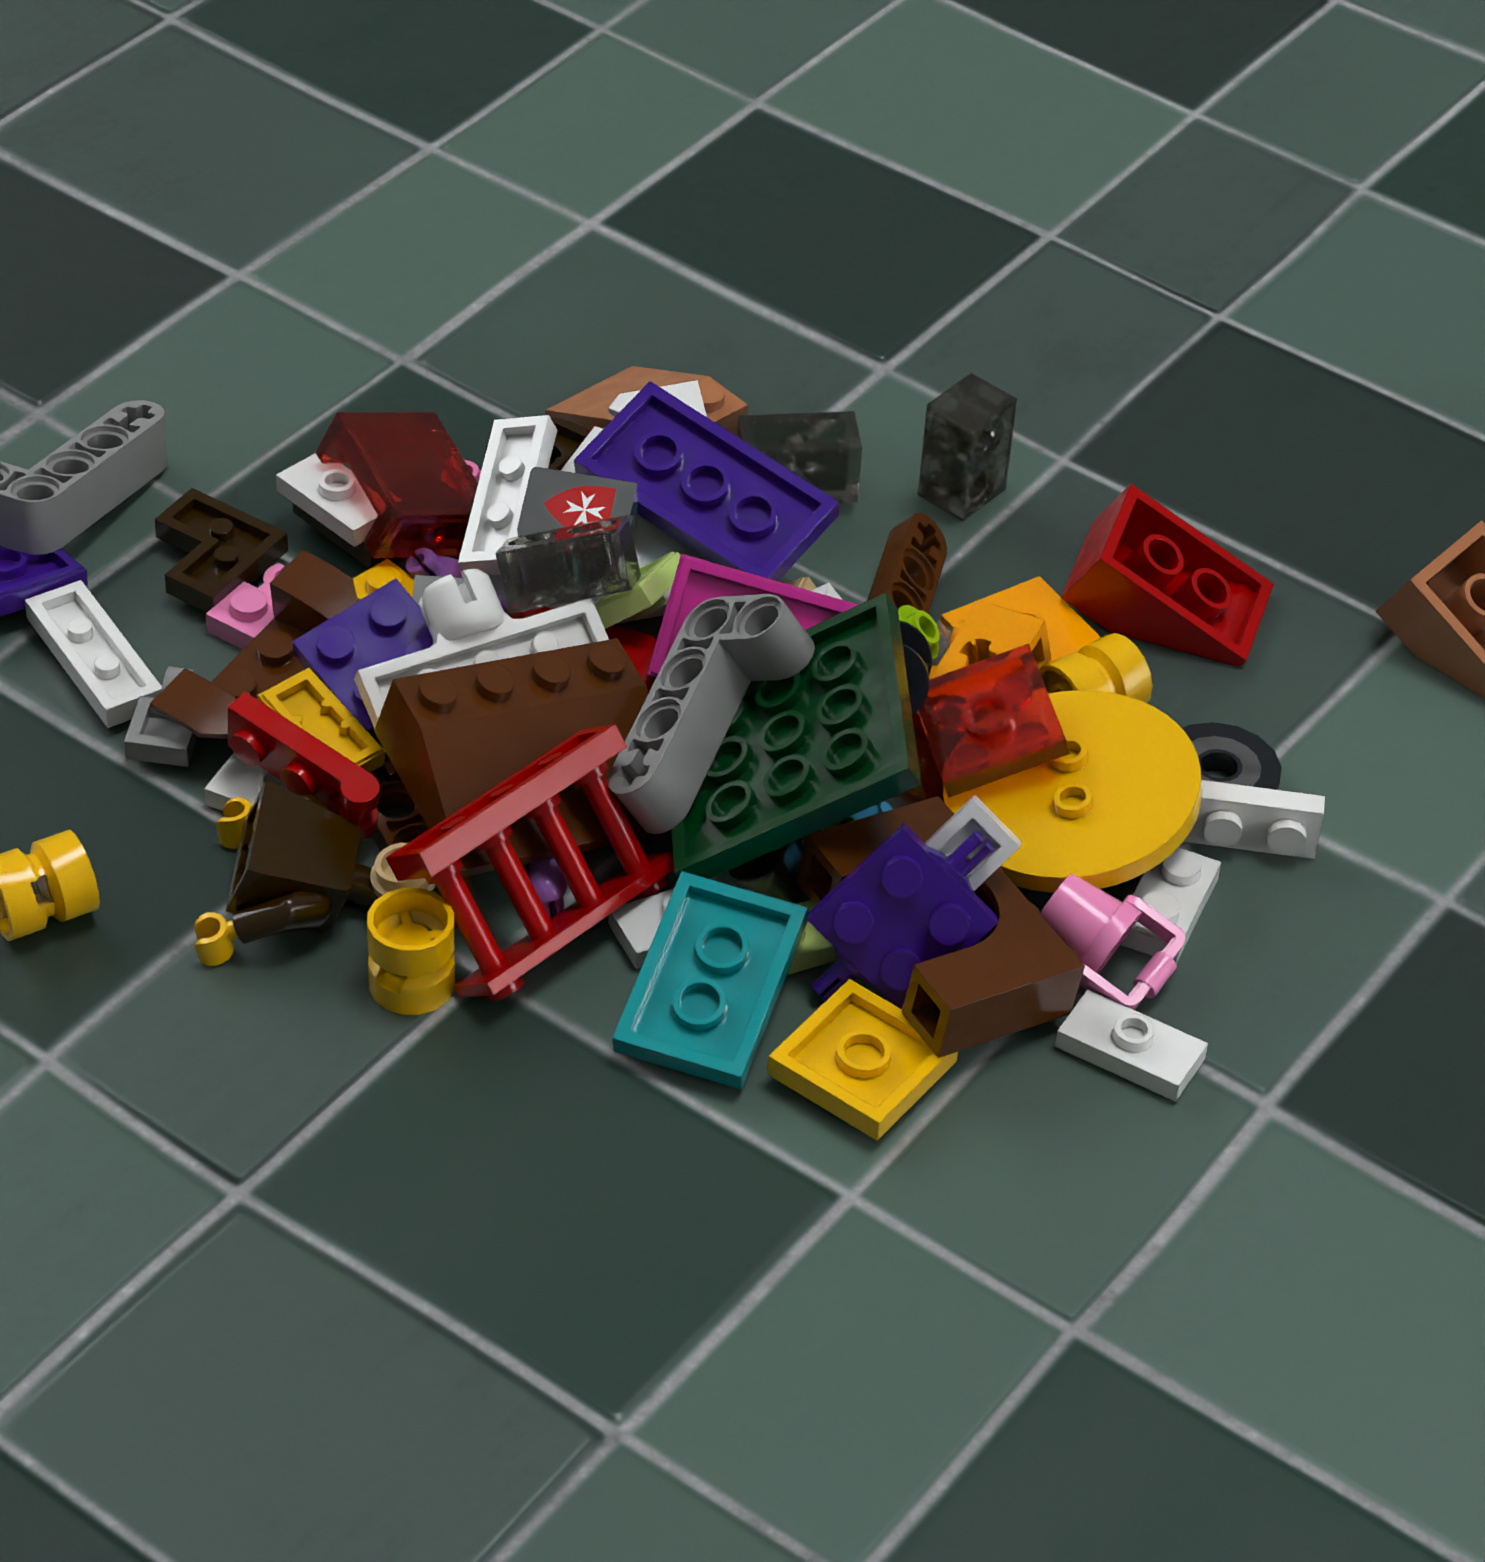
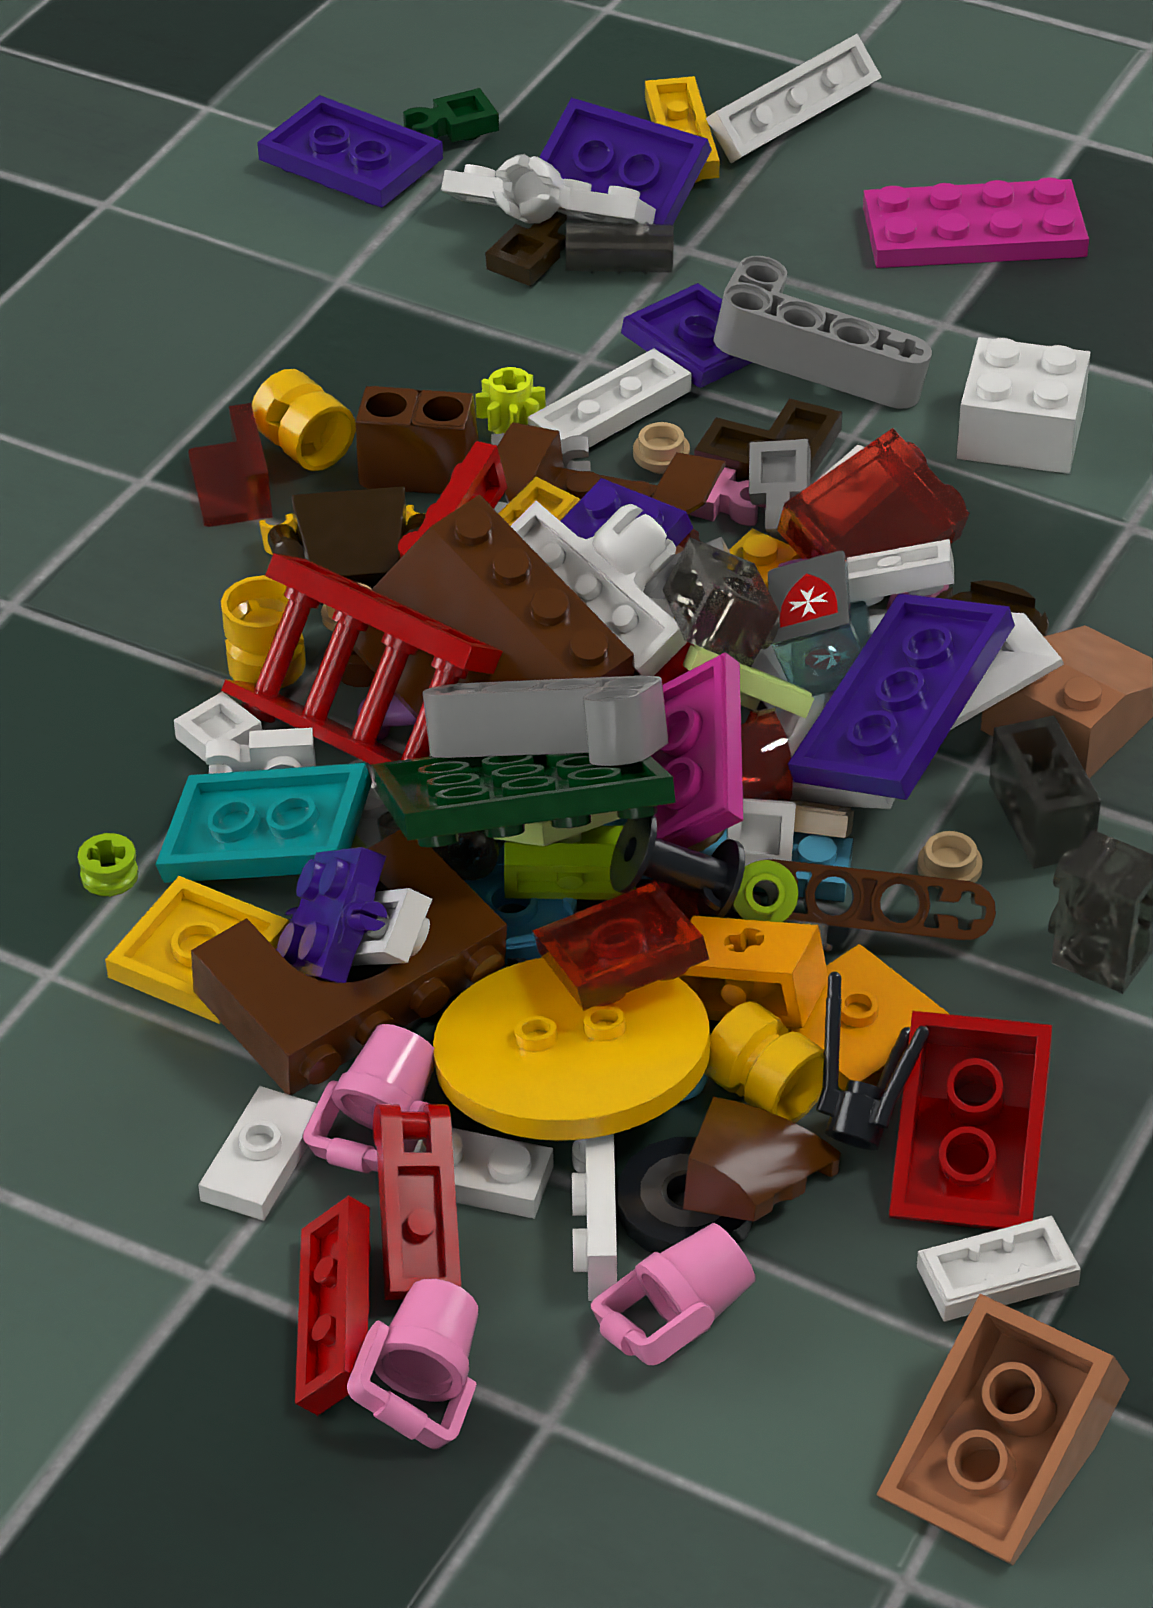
camera: 85 degrees right, 0 degrees up
none -> lime bush [77,833,139,896]
none -> white plate [174,691,262,765]
none -> clear red panel [188,403,273,527]
none -> white plate [206,728,316,774]
none -> red plate [295,1195,371,1416]
none -> bright pink piece [347,1279,478,1449]
none -> reddish brown piece [356,386,479,494]
none -> red plate [373,1104,462,1300]
none -> neon yellow gear [475,367,546,434]
none -> bright pink piece [591,1223,755,1365]
none -> tan plate [633,422,690,474]
none -> reddish brown slope [683,1097,841,1222]
none -> light grey plate [749,439,811,545]
none -> black plant [816,972,929,1150]
none -> tan plate [917,831,983,889]
none -> white plate [917,1216,1081,1322]
none -> white brick [957,337,1091,474]

